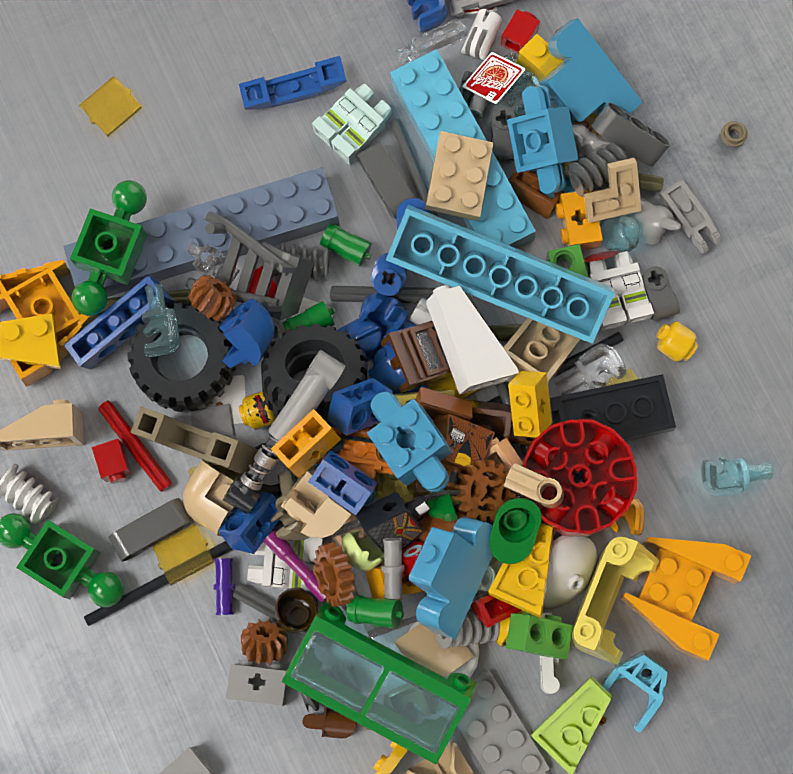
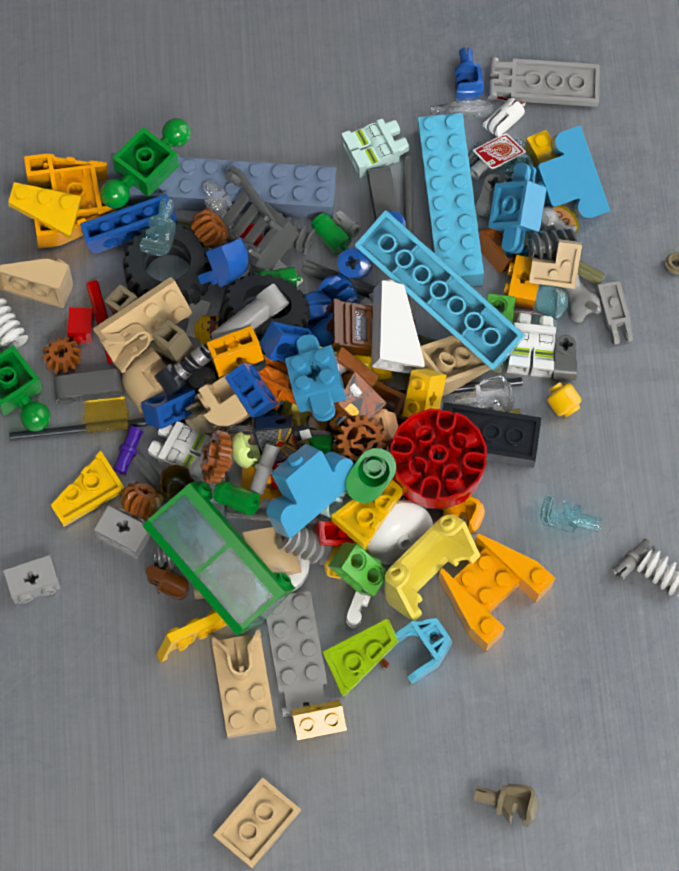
camera: 15 degrees right, 10 degrees down
clear yellow piece [79,76,142,137] -> none
blue slope [239,56,347,110] -> none
magenta piece [263,530,326,603] -> none
tan plate [425,131,493,221] -> none
red brick [501,9,540,54] -> none
tan piece [504,463,564,508] -> none
dark grey beam [592,102,670,166] -> none
none -> dark orange gear [42,336,82,376]
none -> yellow wing [51,450,125,527]
none -> tan plate [93,277,192,373]
none -> light grey pin [332,210,361,238]

